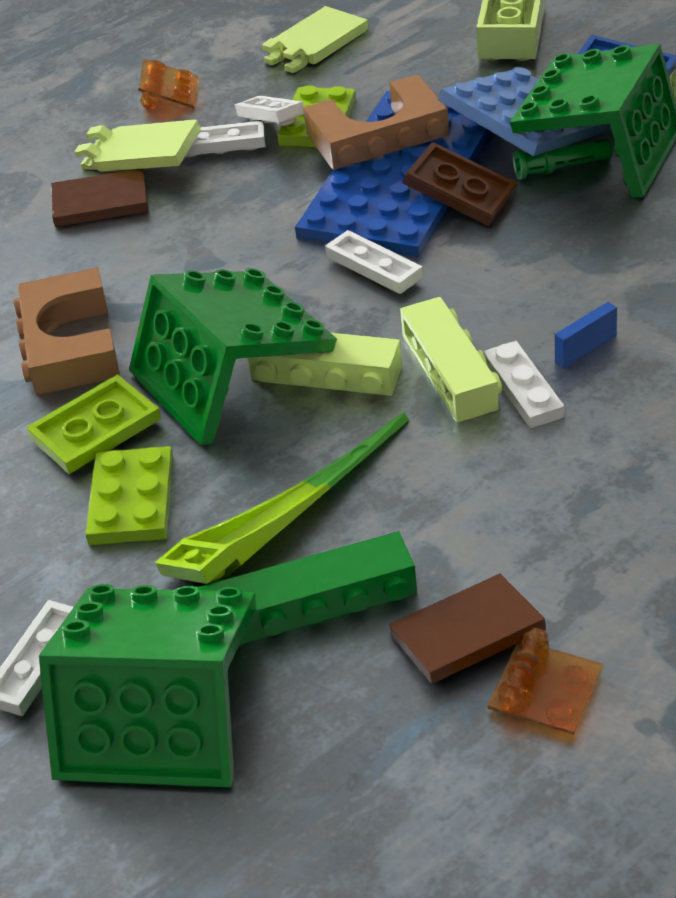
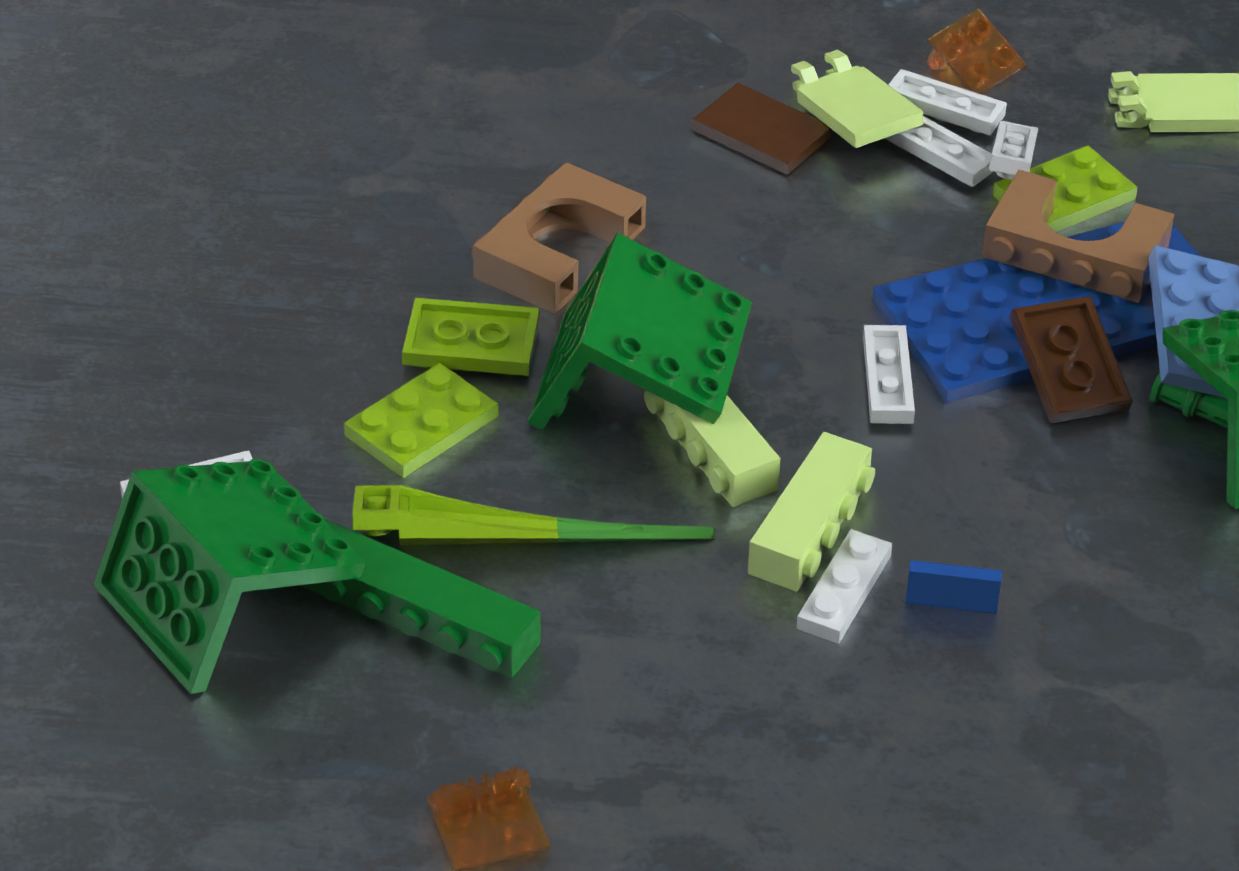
camera: 40 degrees right, 0 degrees up
reddish brown tile [389,573,546,684] -> none
none -> white plate [889,69,1007,136]

